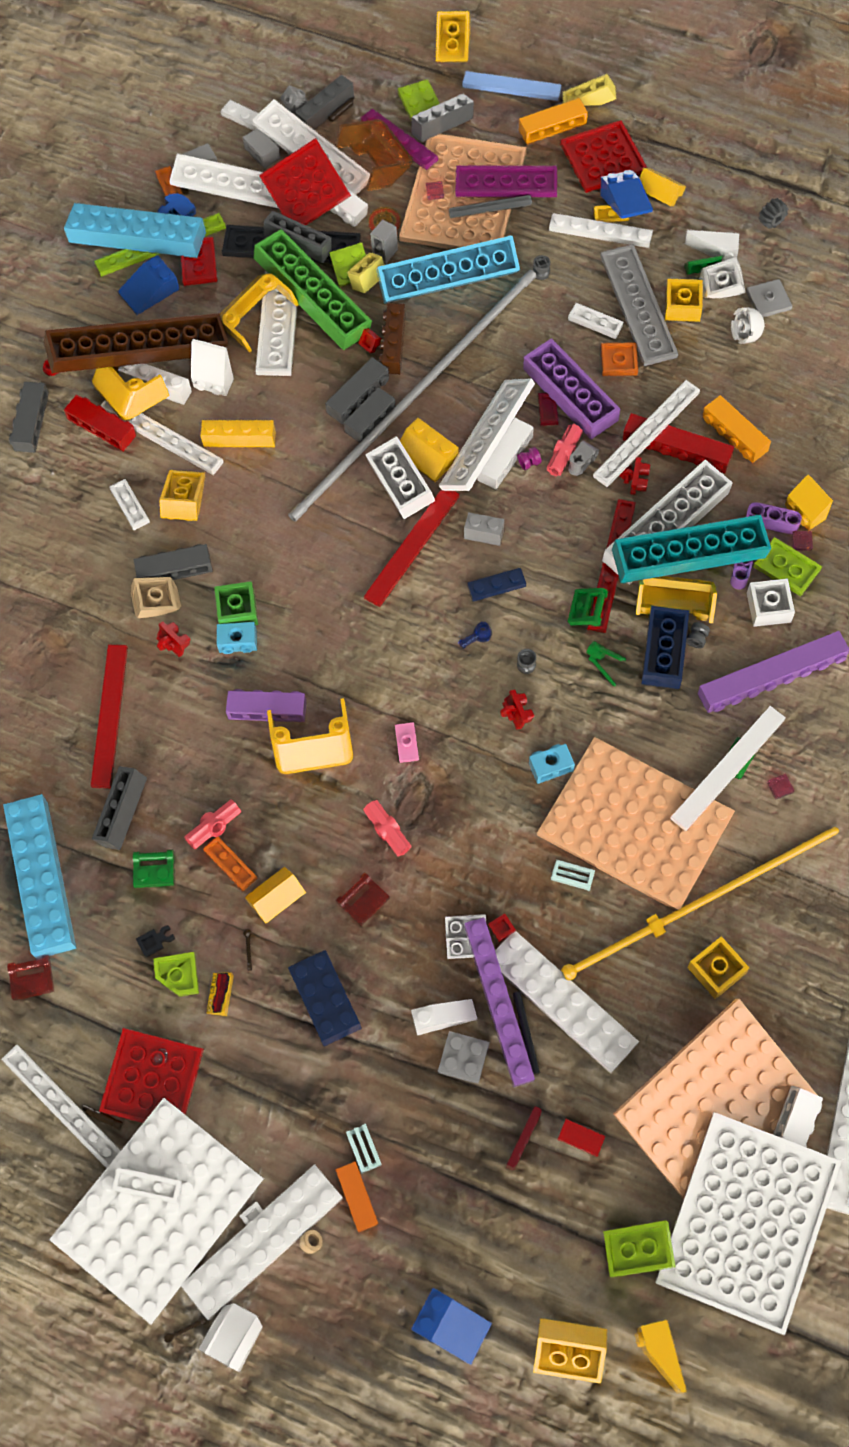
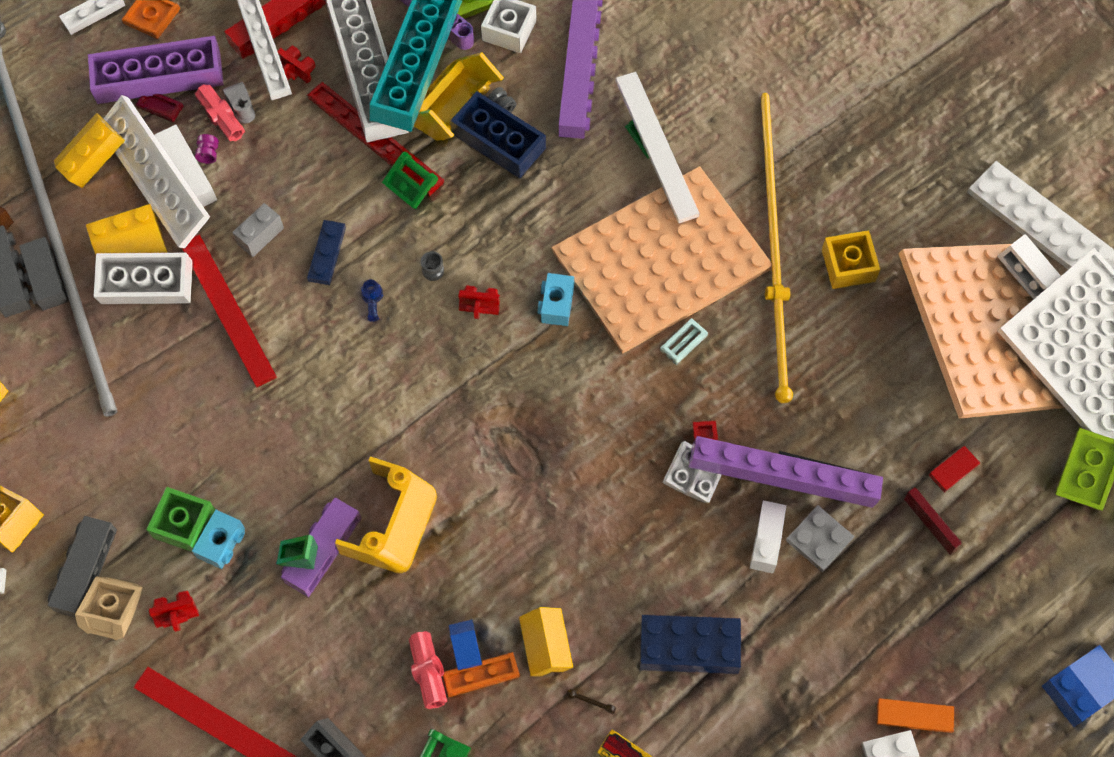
camera: 65 degrees left, 0 degrees up
clear red plate [336,872,390,926] -> none
light aqua tile [346,1124,382,1173] -> none
coral piece [363,800,411,857] -> none
bright pink plate [395,722,419,763] -> none
white plate [495,931,639,1073] -> none
green plant [586,641,626,686] -> none
clear pink tile [767,774,794,800] -> none
none -> yellow slope [54,113,125,188]
none -> green slope [276,535,318,569]
none -> blue slope [449,620,482,670]

